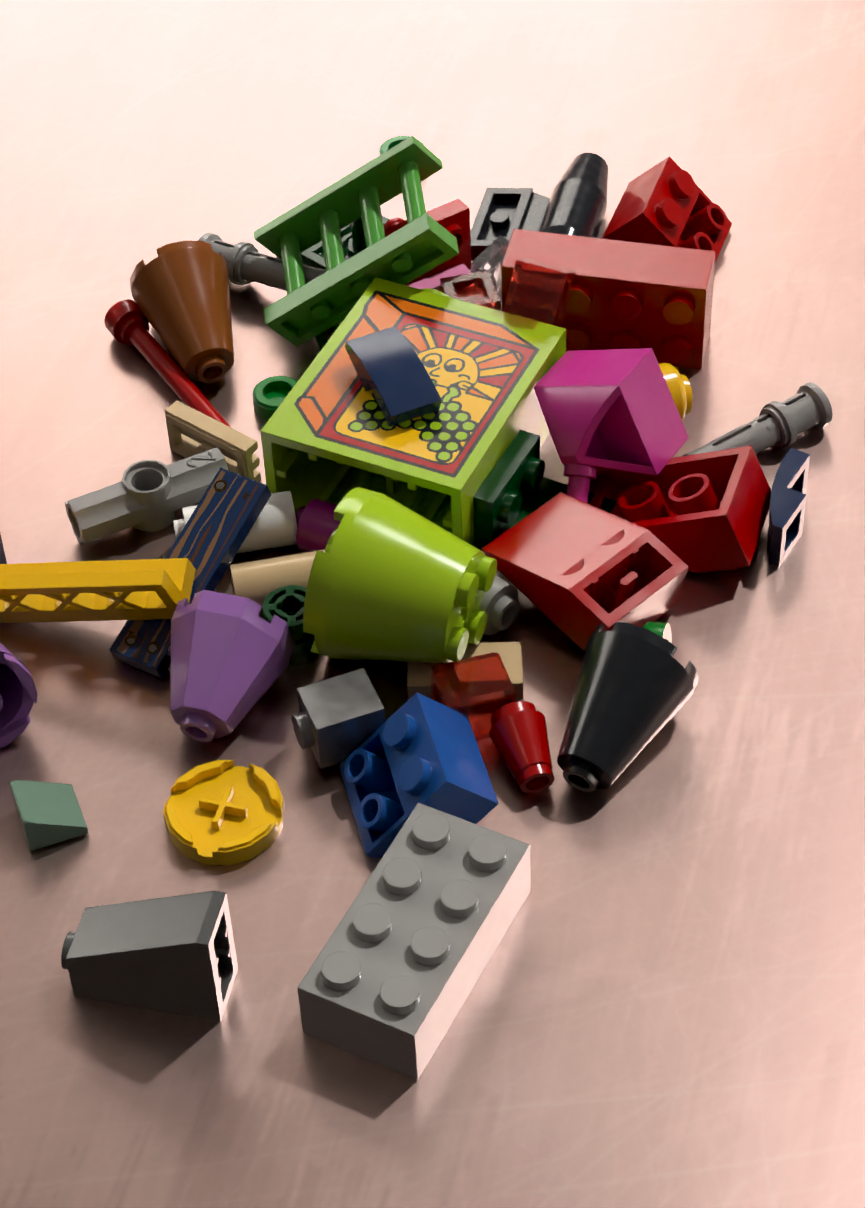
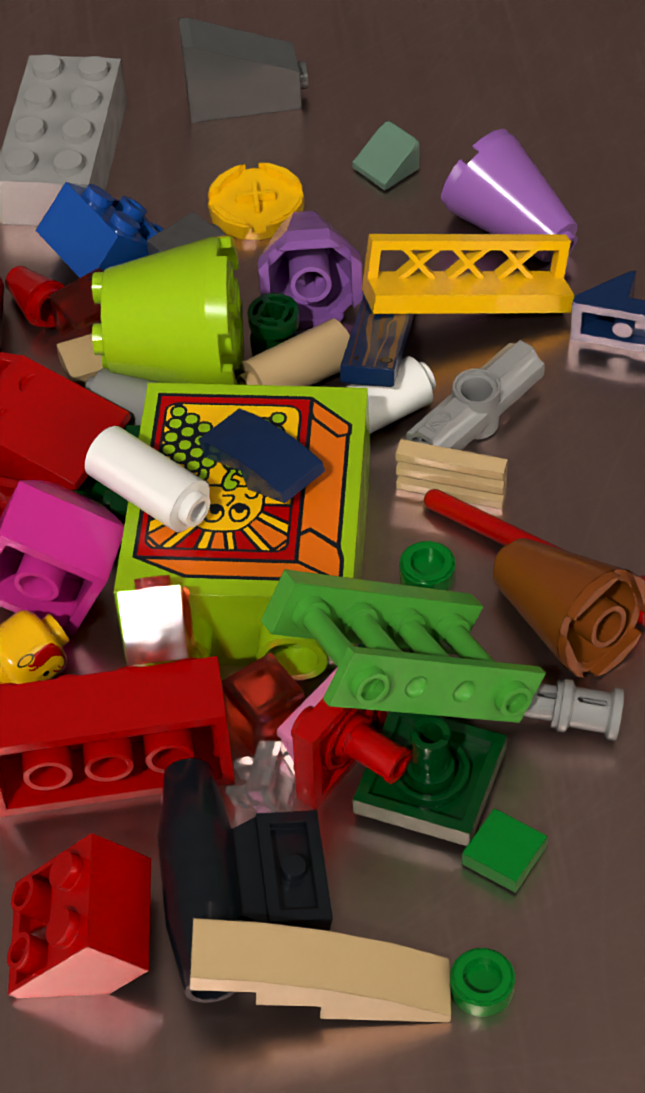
camera: 160 degrees right, 5 degrees up
none -> white brick [85,426,211,532]
none -> tan slope [190,918,451,1023]

